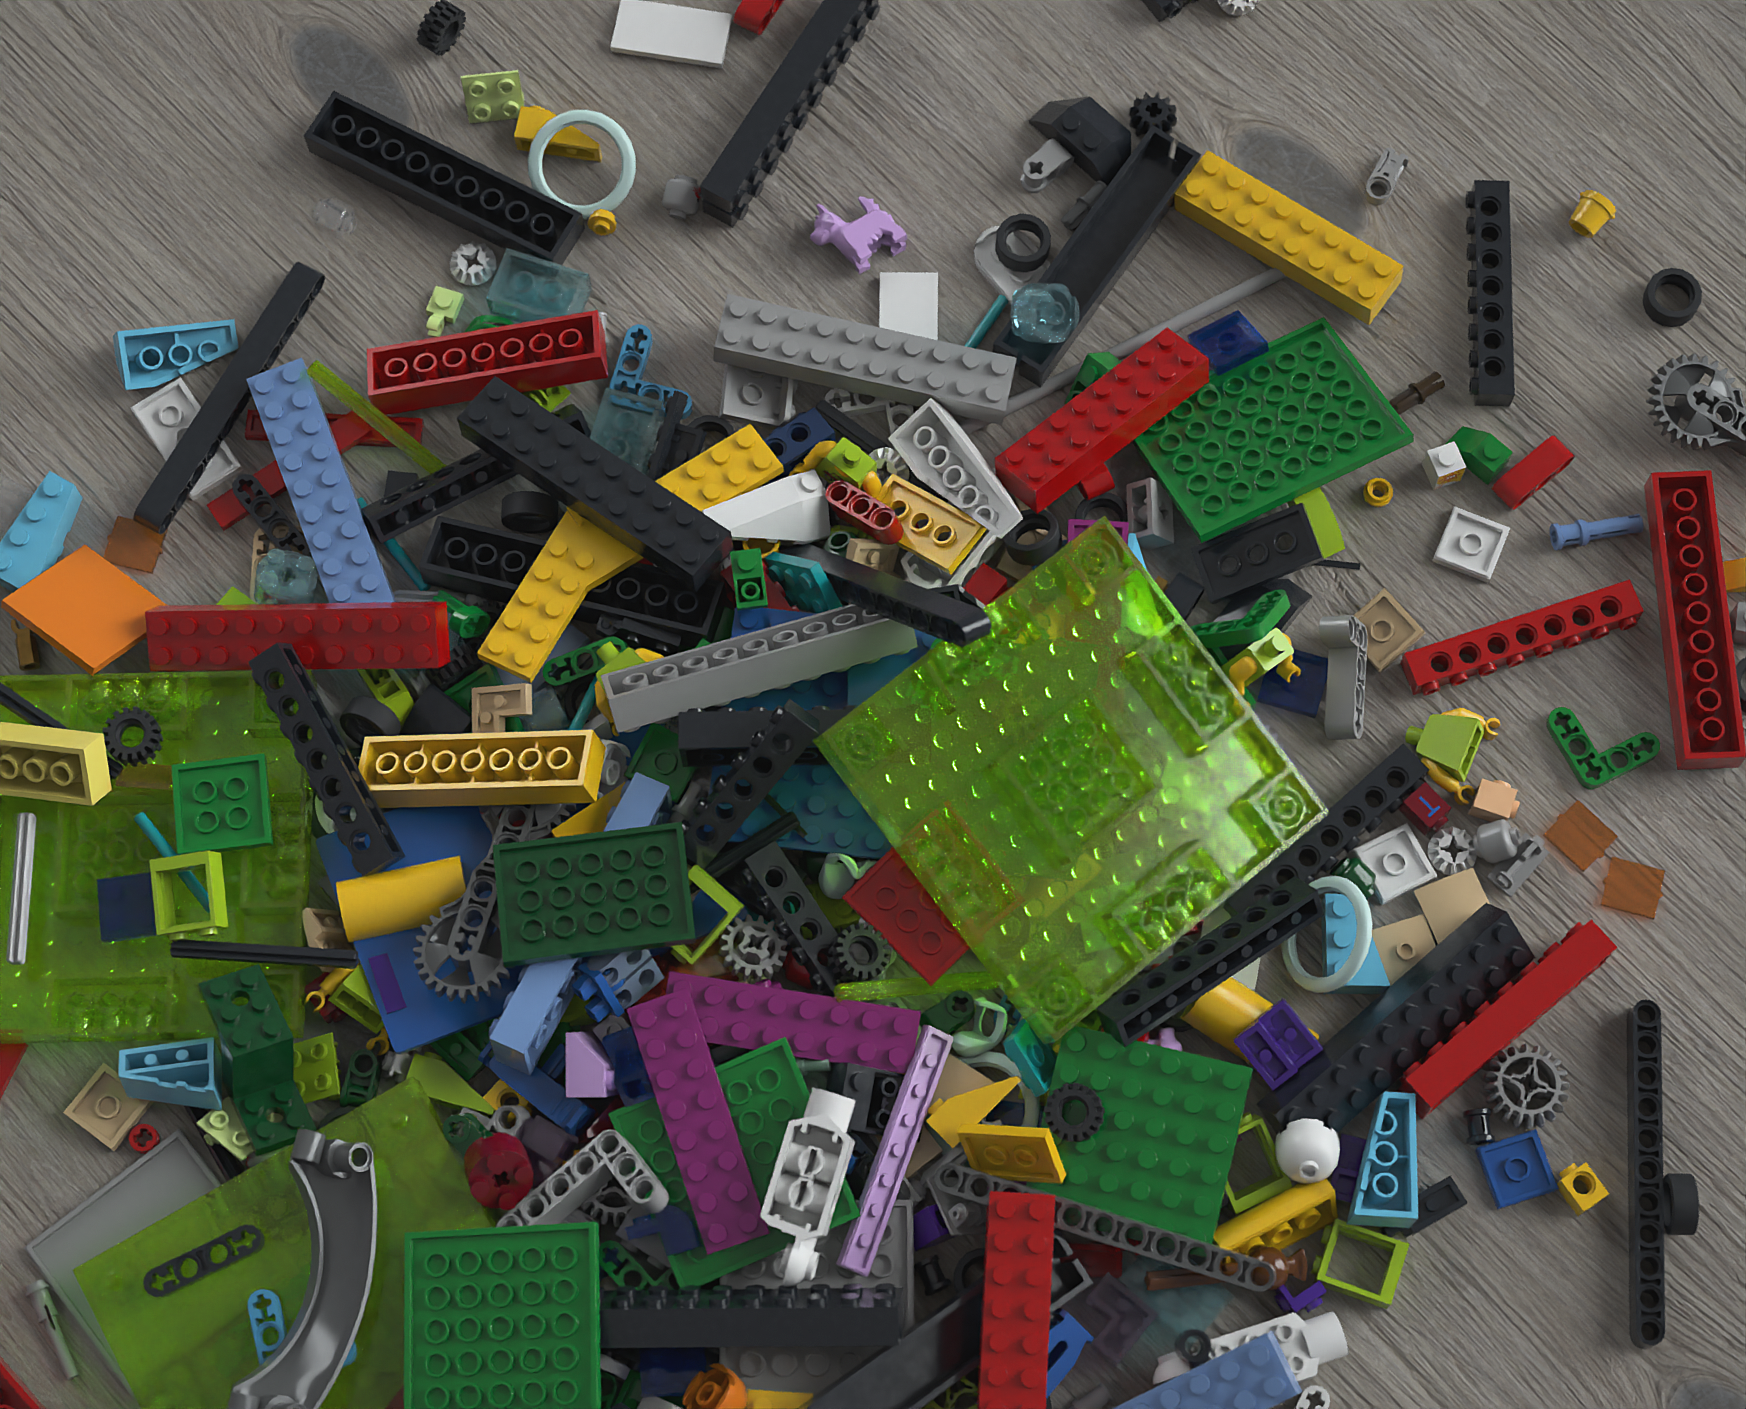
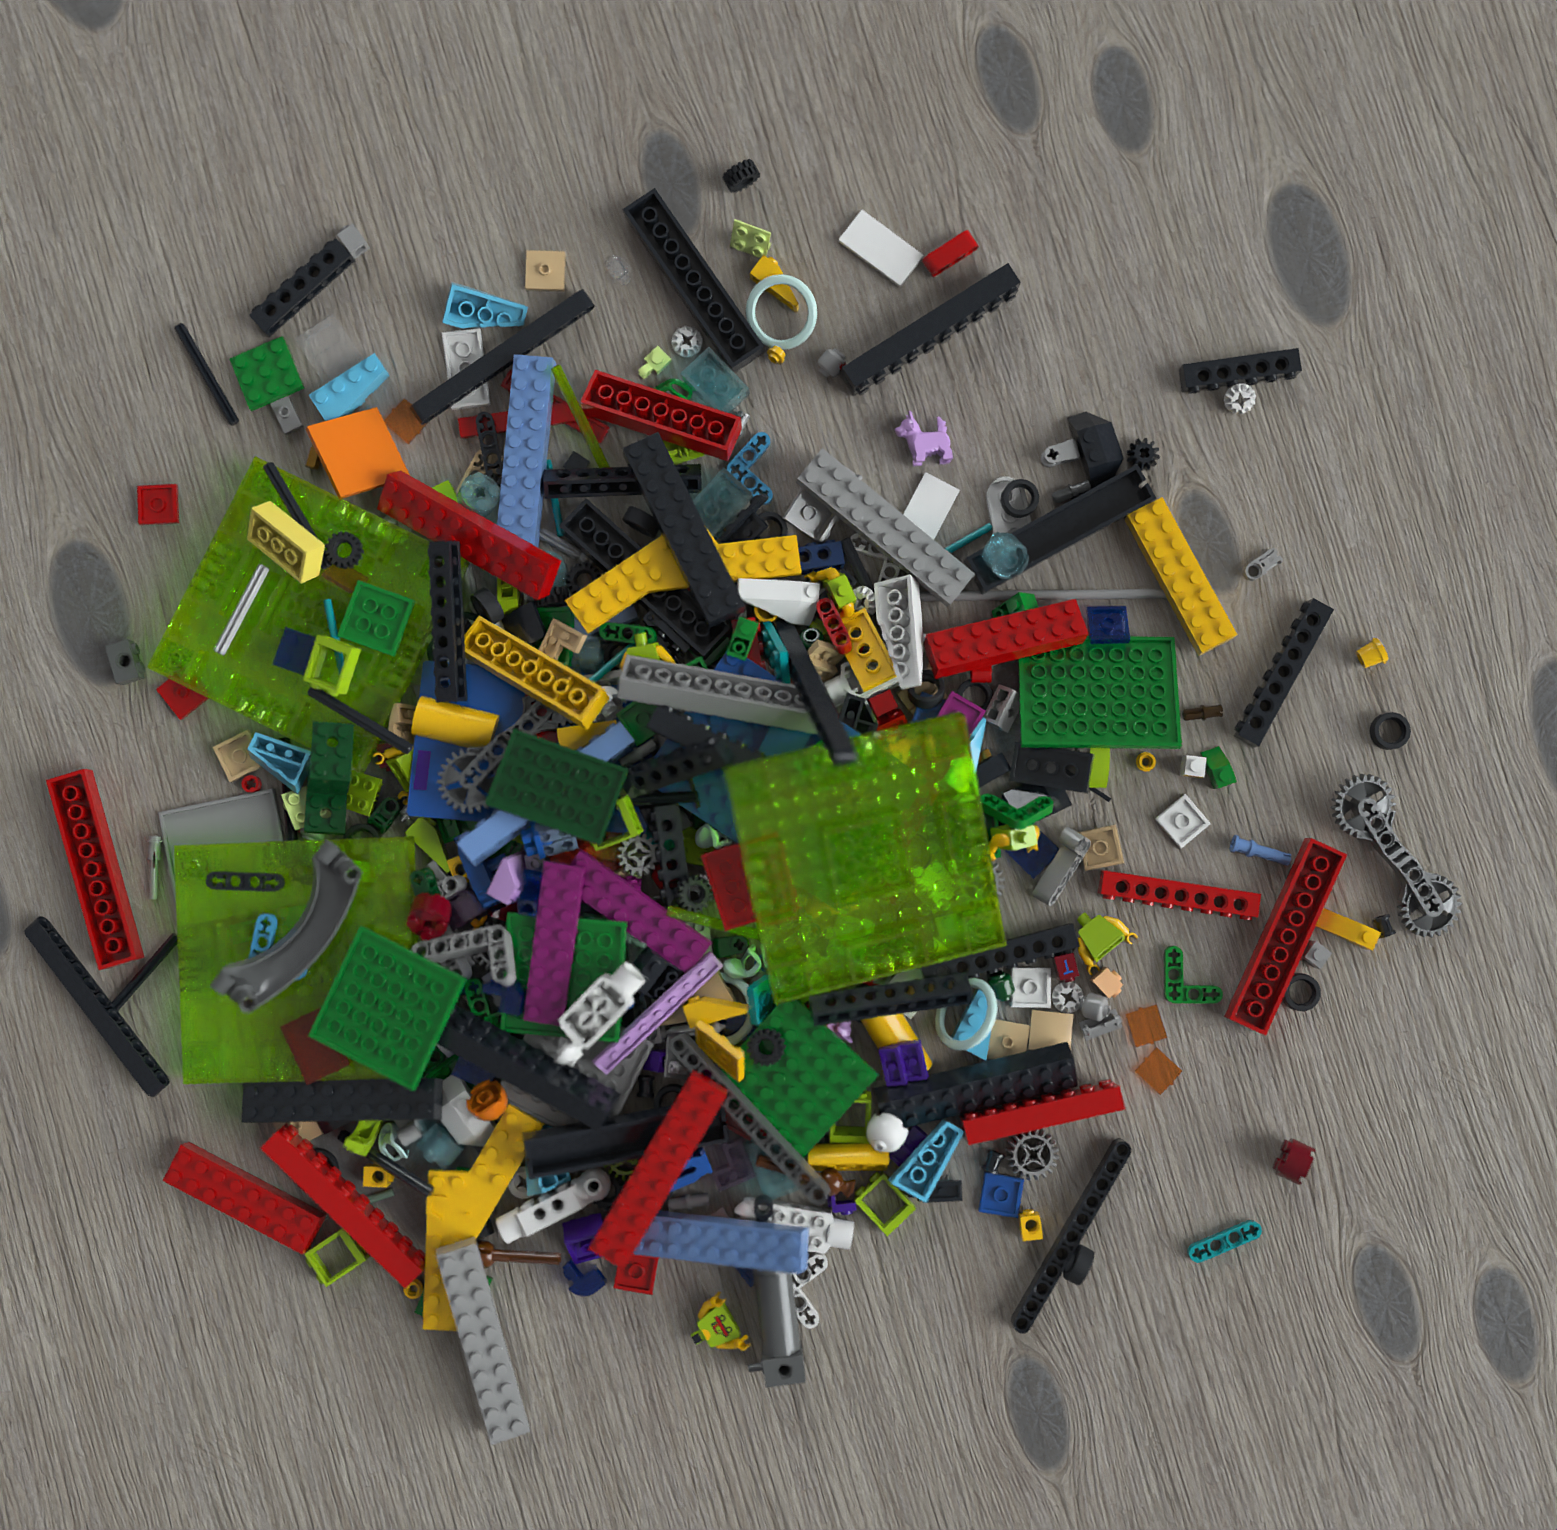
camera: 30 degrees right, 15 degrees up
green piece [432,590,490,638] -> none
red beam [1491,435,1575,510] -> none
none -> tan plate [525,250,566,291]

